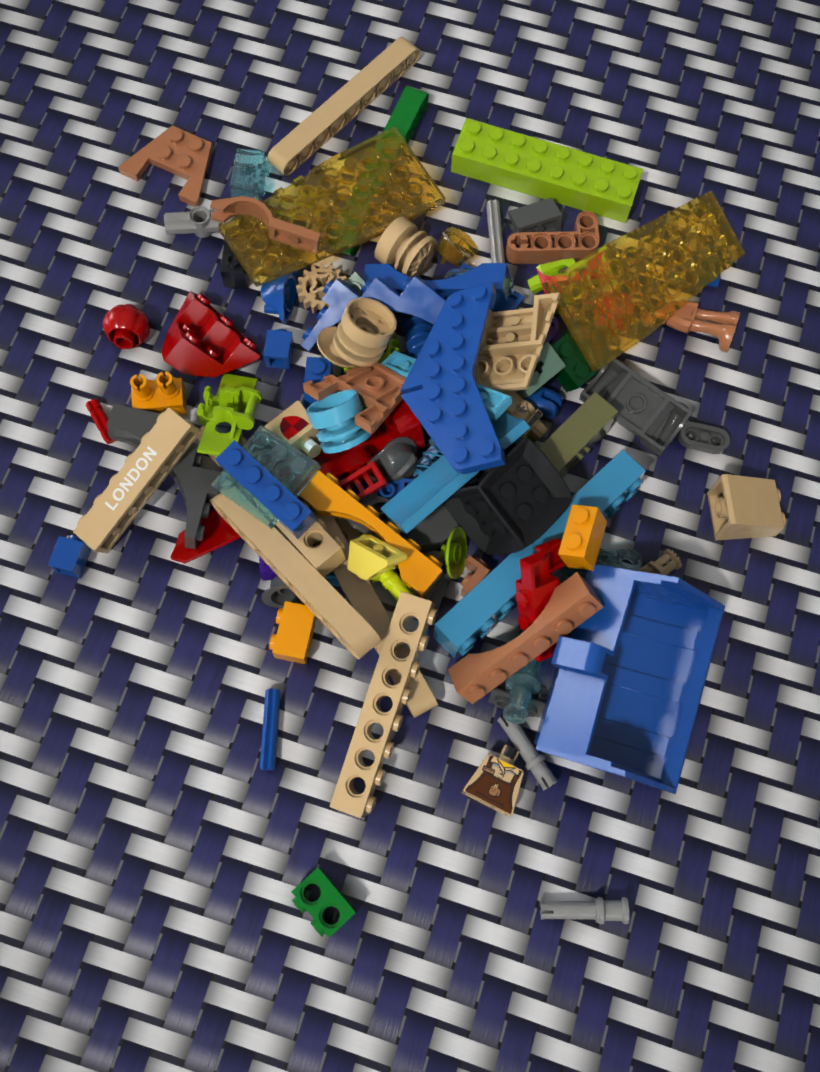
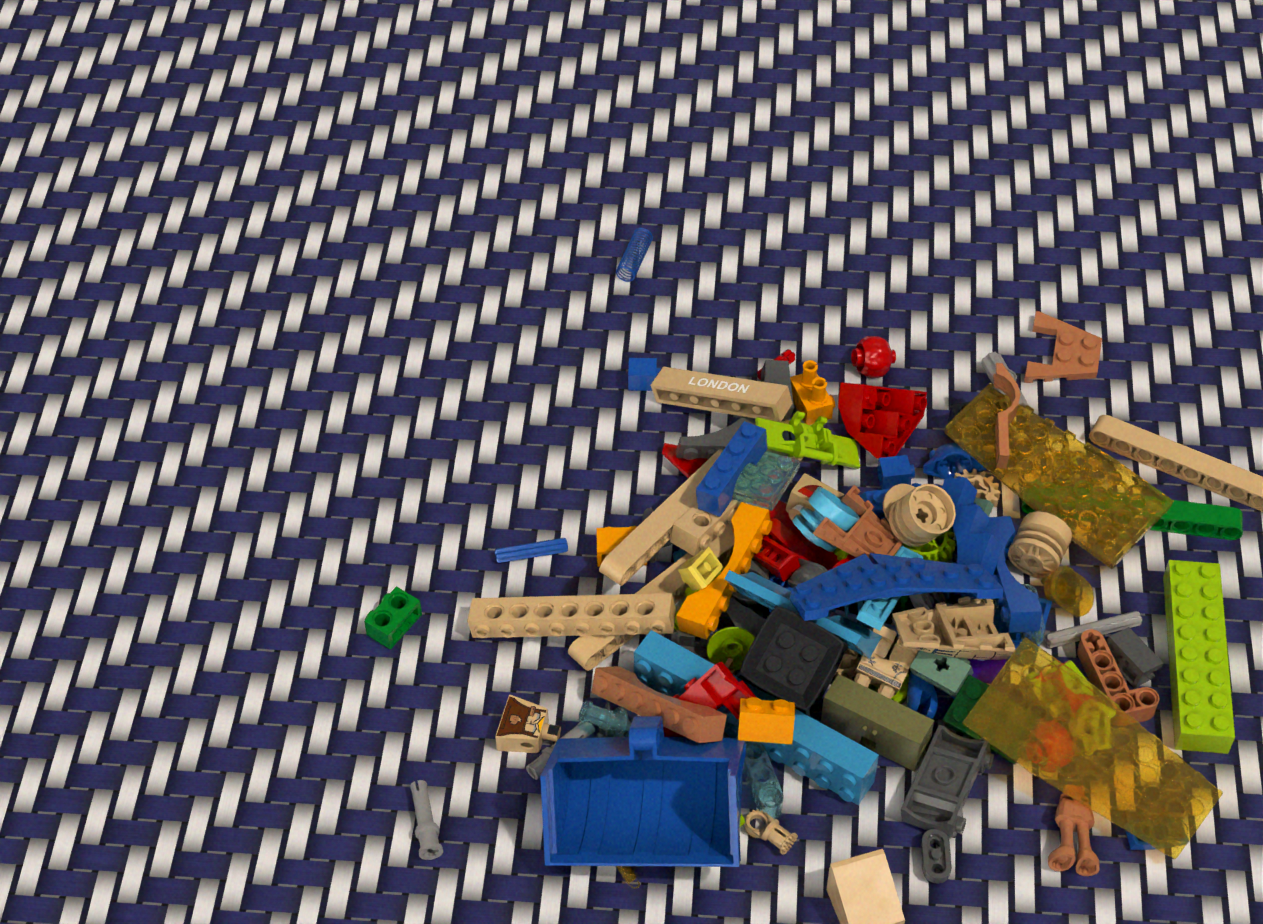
camera: 80 degrees right, 20 degrees down
clear light blue brick [229,148,270,201] -> none

